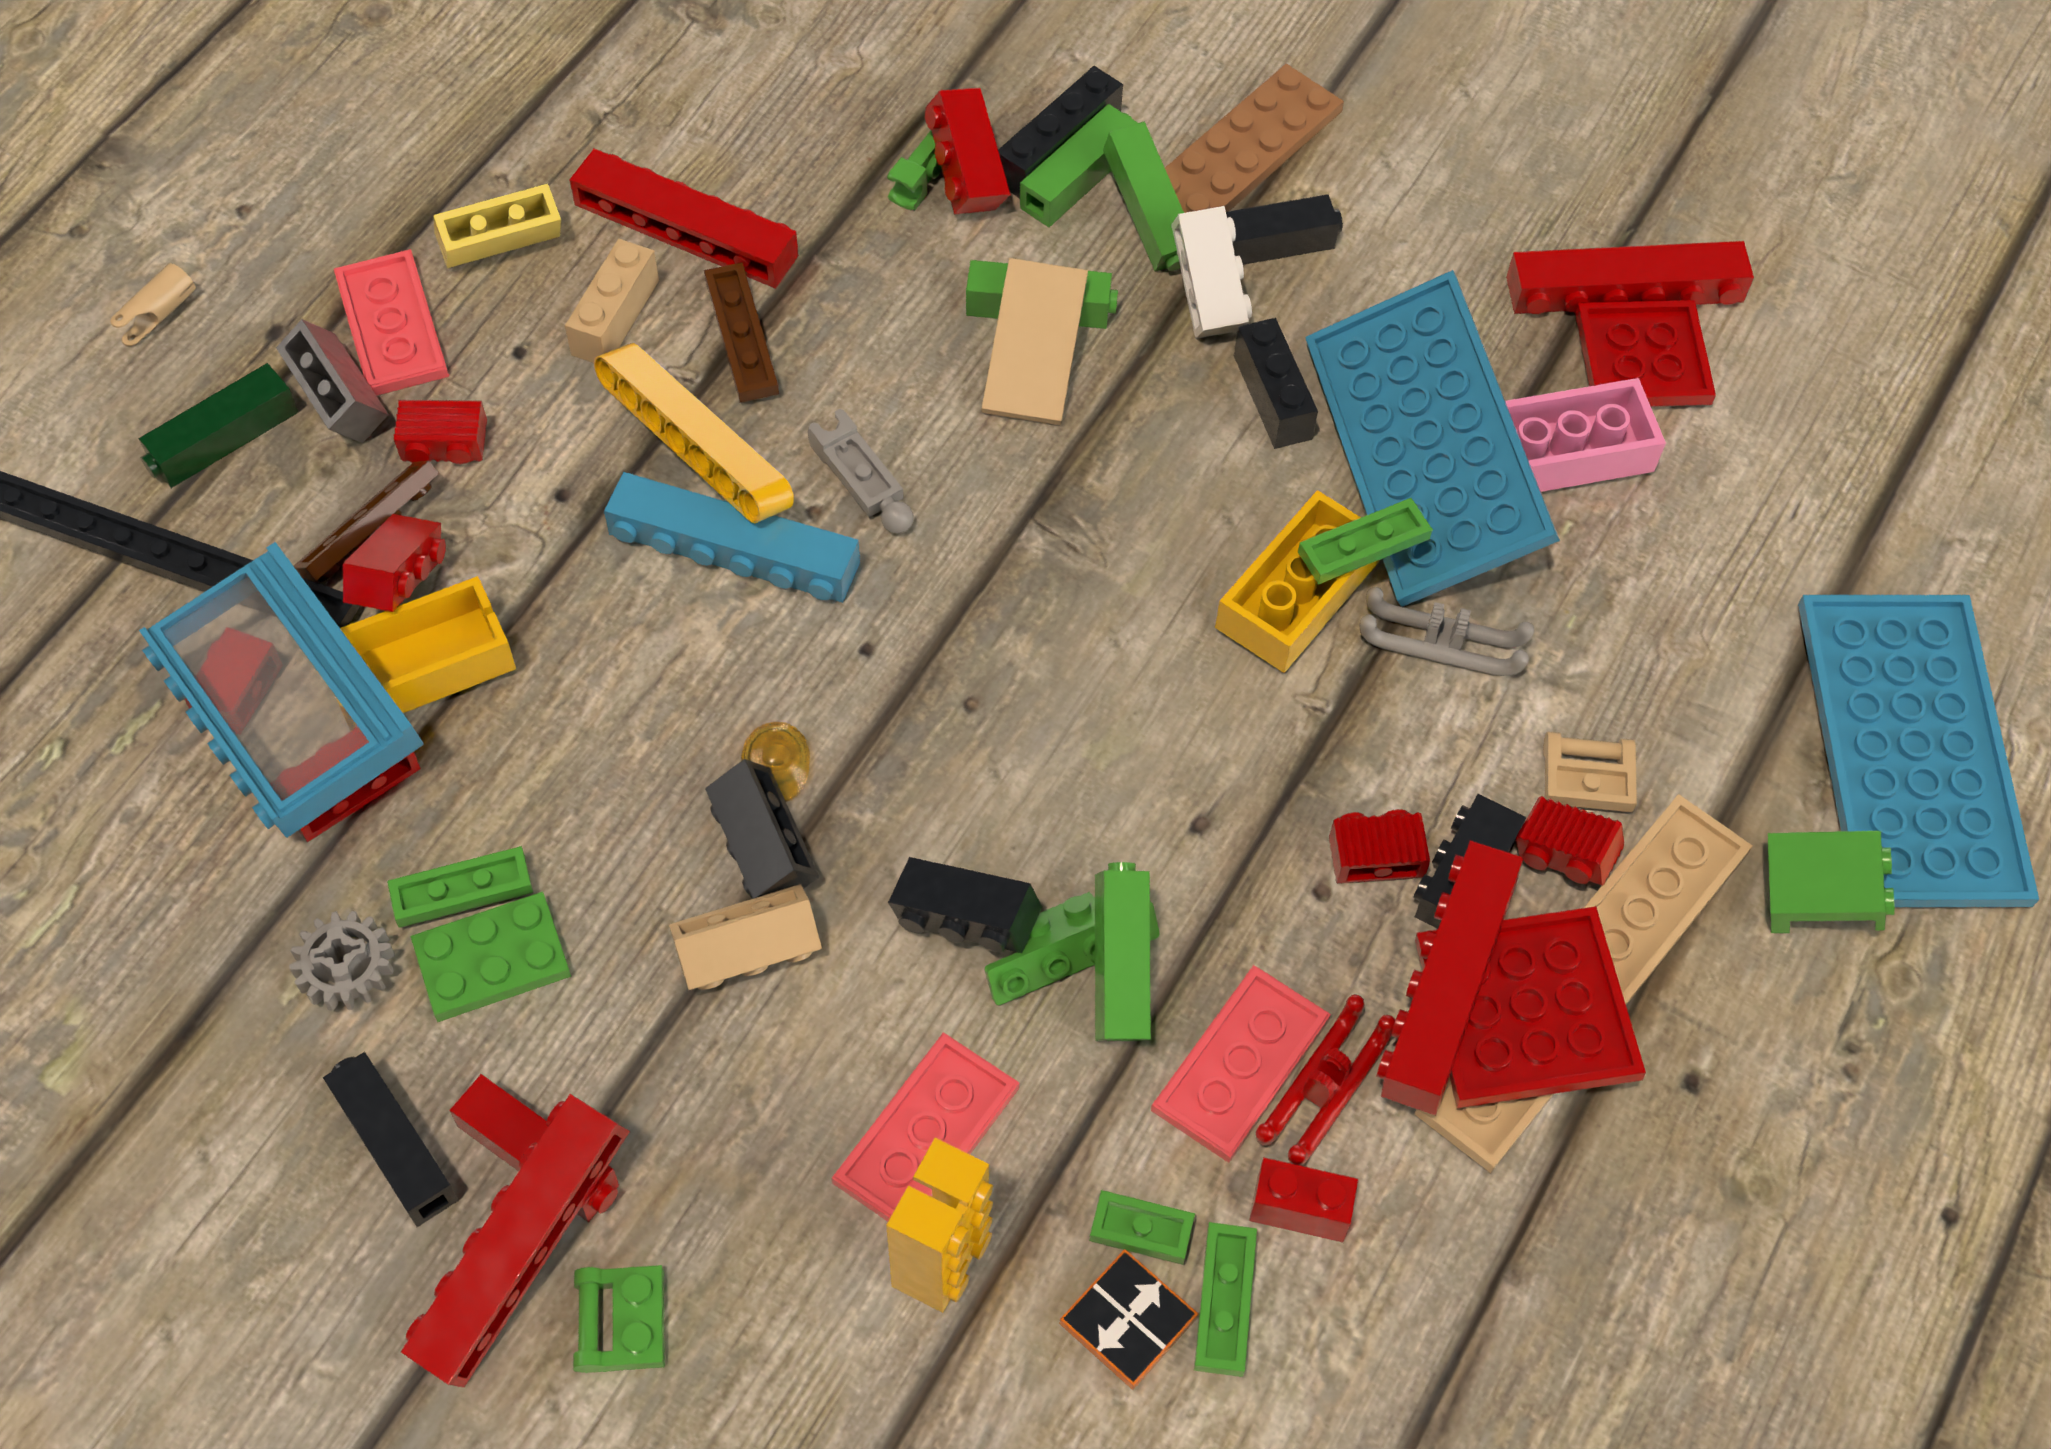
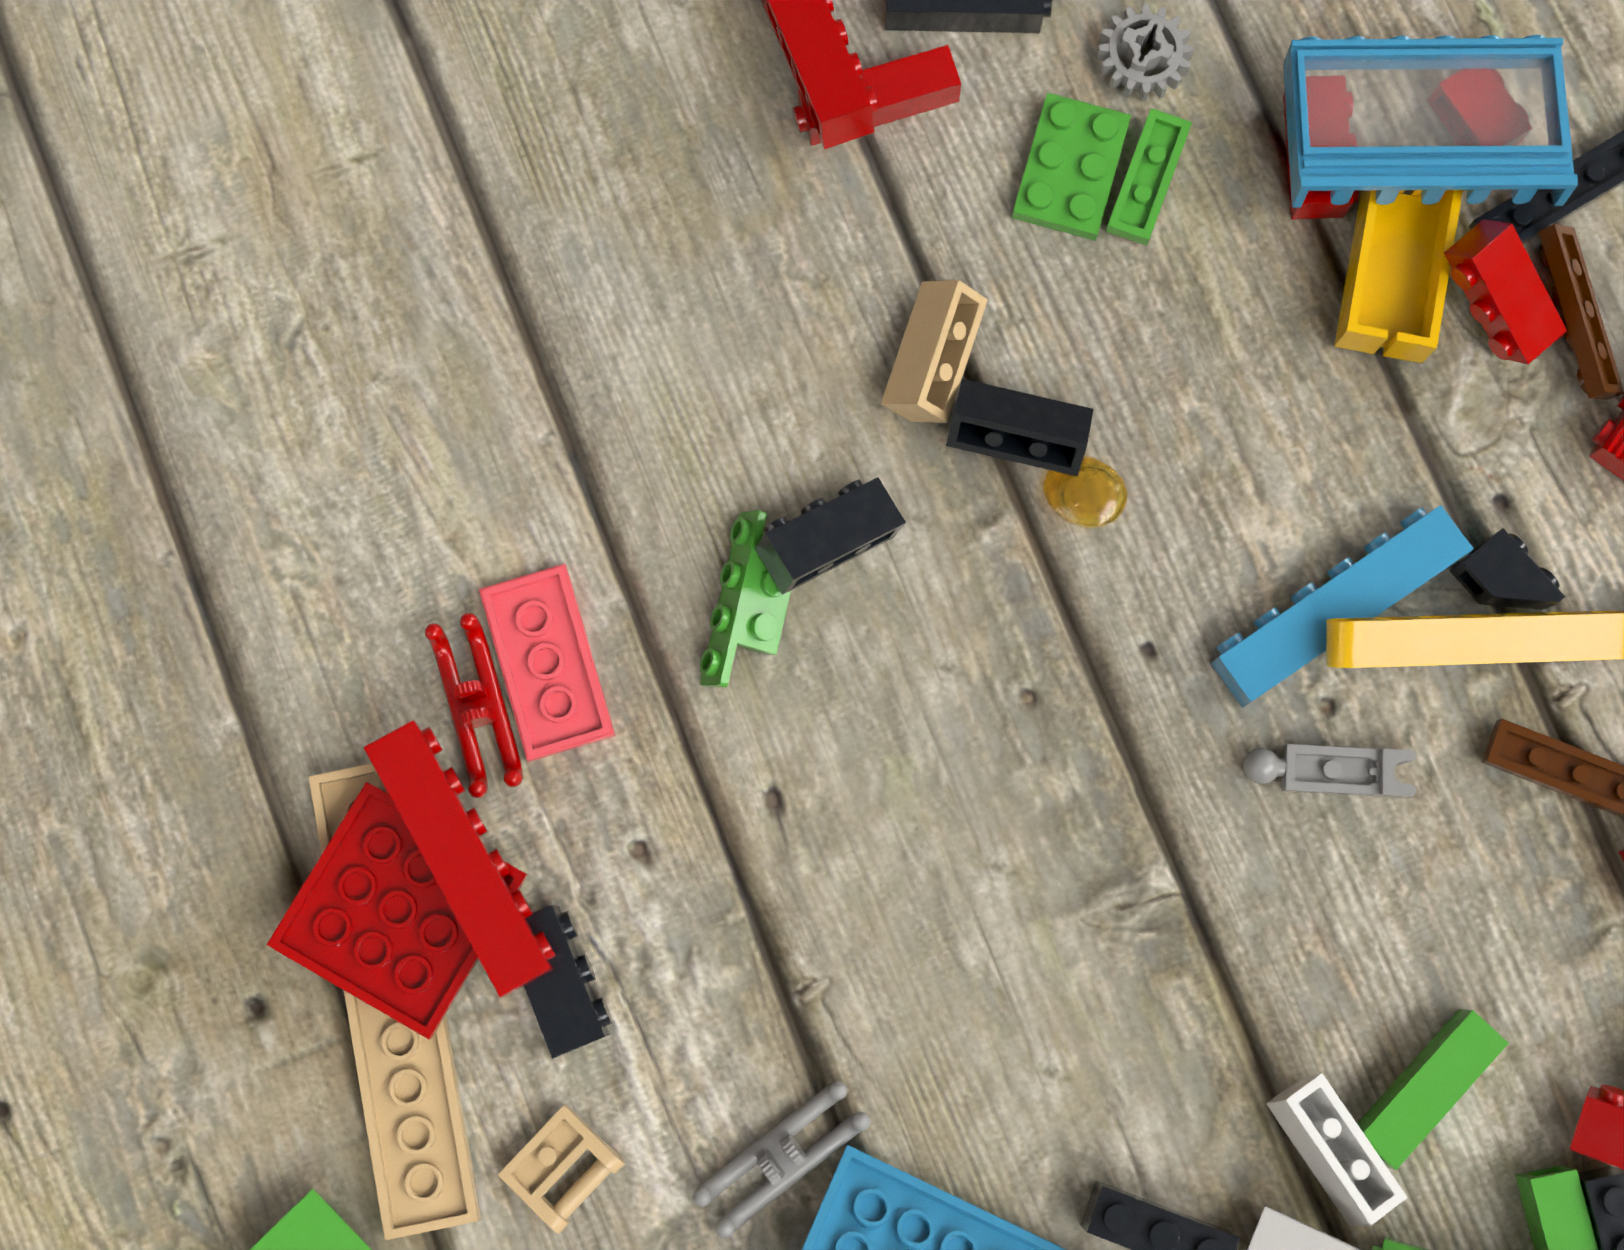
camera: 135 degrees right, 20 degrees up
bright green plate [573,1265,665,1373] -> none
coral tile [832,1032,1019,1222] -> none
yellow piece [886,1138,994,1313] -> none
tan tile [982,258,1088,426] -> none
black tile [1059,1249,1198,1390] -> none
bright green plate [1089,1190,1195,1265] -> none
bright green brick [1095,862,1151,1041] -> none
bright green plate [1194,1222,1257,1377] -> none
yellow brick [1215,490,1380,673] -> none
red brick [1249,1157,1358,1242] -> none
bright green plate [1298,498,1433,584] -> none
red brick [1329,809,1430,884] -> none
red brick [1516,796,1624,886] -> none
none -> white brick [1266,1073,1408,1226]
none -> black slope [1450,528,1566,610]

